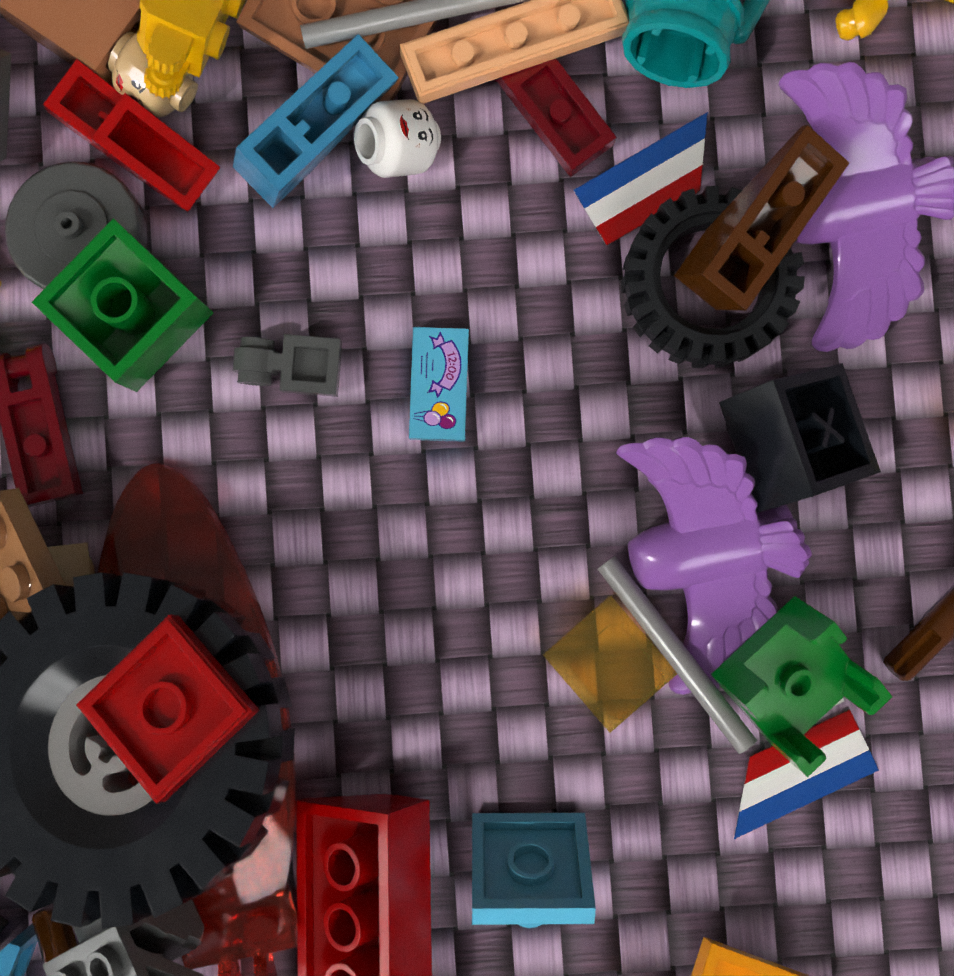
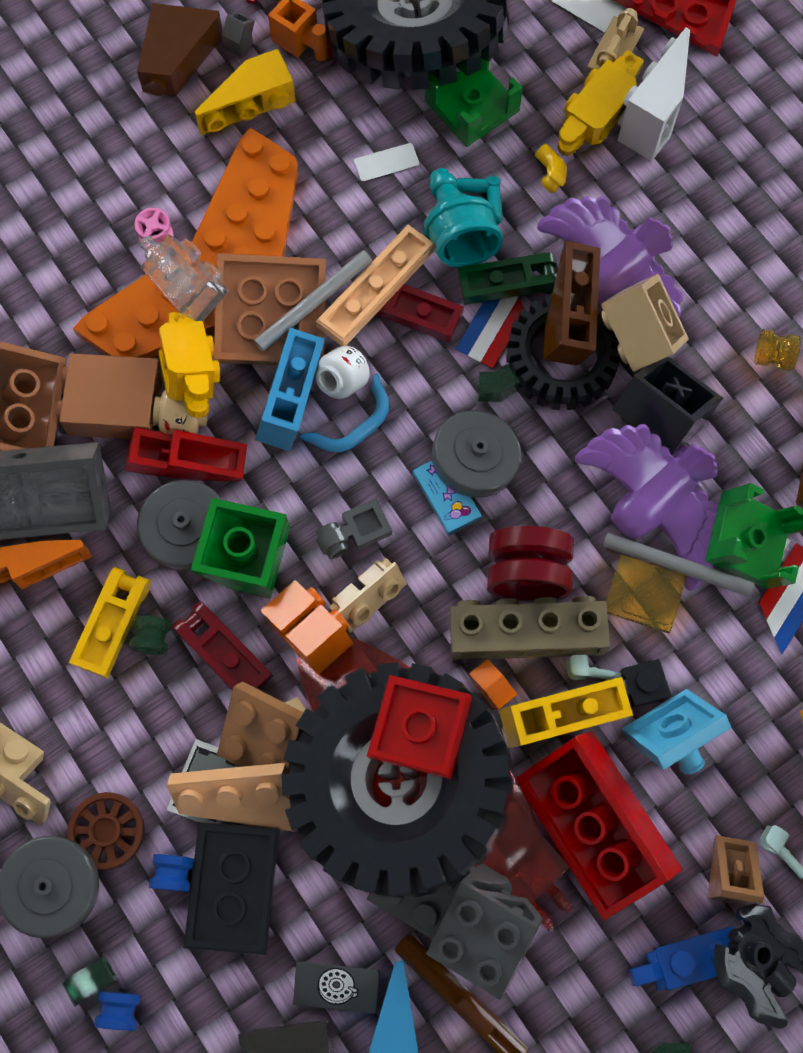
camera: 30 degrees left, 15 degrees down
none -> piece [260,580,353,675]
none -> dark azure animal [300,373,389,453]
none -> tan hinge [328,558,407,633]
none -> dark grey wheel [431,410,522,498]
none -> dark tan brick [449,596,610,661]
none -> dark green plate [458,252,557,305]
none -> orange piece [469,659,518,710]
none -> clear green piece [478,364,520,402]
none -> dark red wheel [487,526,574,602]
none -> yellow slope [499,677,633,748]
none -> light aqua hand [566,655,622,681]
none -> tan slope [601,273,689,372]
none -> black plate [620,659,672,709]

